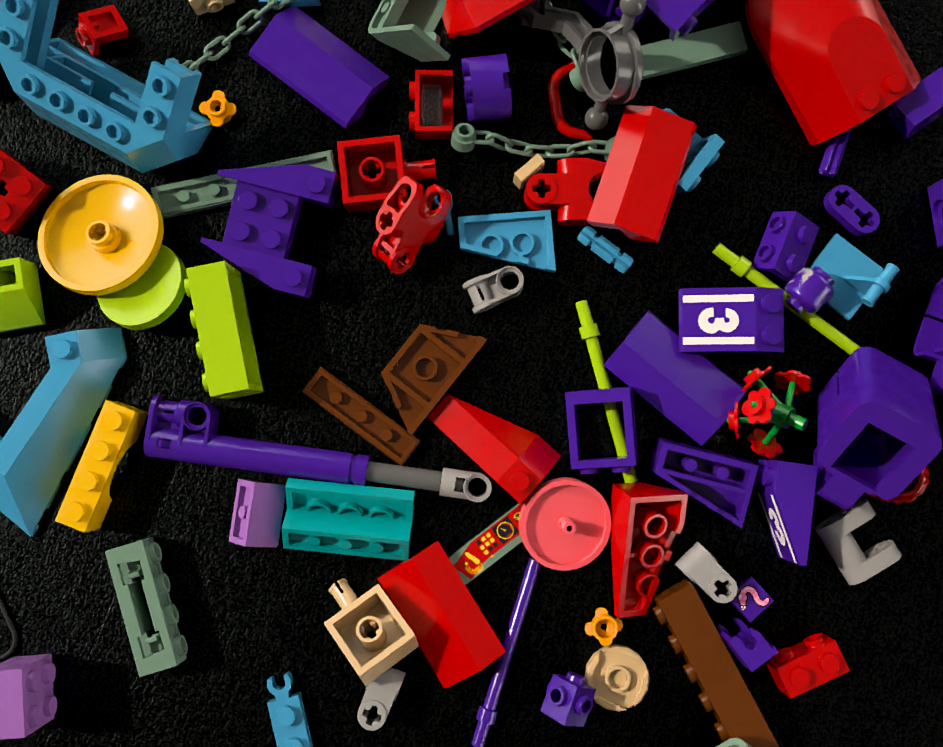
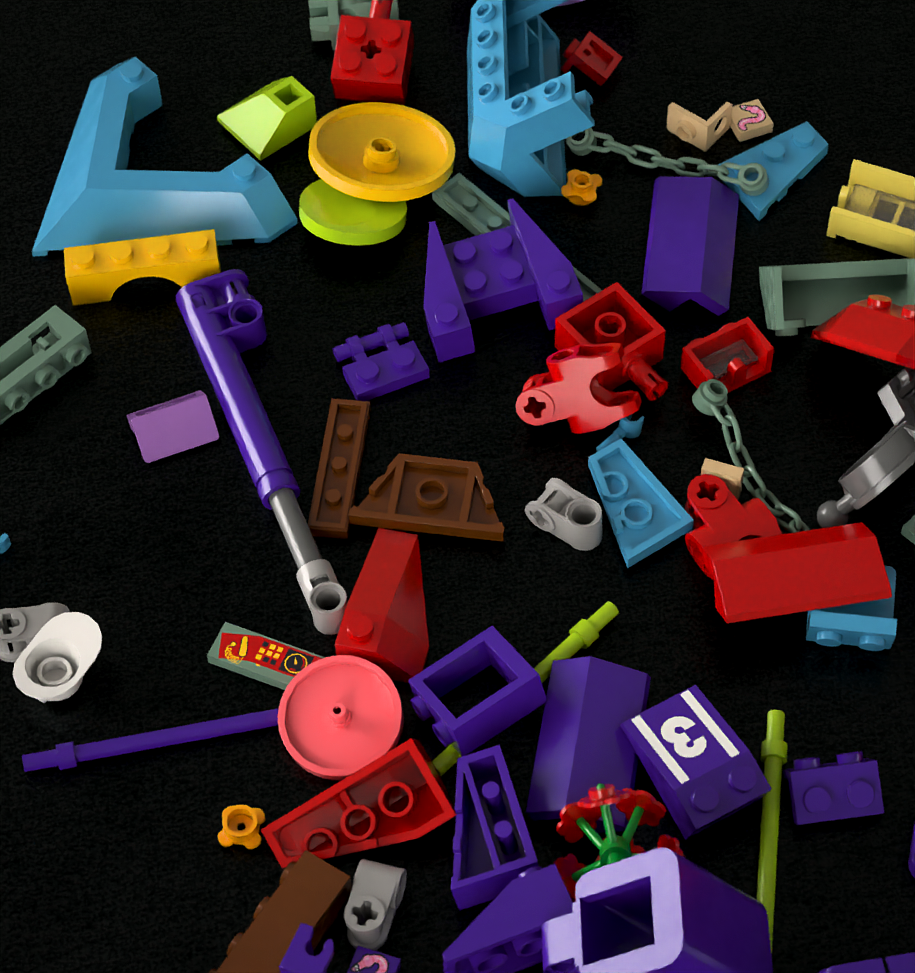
camera: 60 degrees right, 30 degrees down
lime piece [184,261,263,400] -> none
teal slope [281,478,415,561] -> none
tan brick [324,578,419,686] -> none
red slope [377,541,506,689] -> none
dark purple brick [461,53,512,122] -> none
dark purple brick [540,671,596,727] -> none
red animal [547,62,593,141] -> none
dark azure axle [577,226,634,273] -> none
tan tile [584,644,650,712] -> none
dark purple head [785,266,835,314] -> none
dark azure plate [809,234,900,321] -> none
none -> white piece [13,612,102,703]
none -> dark purple plate [333,322,429,401]

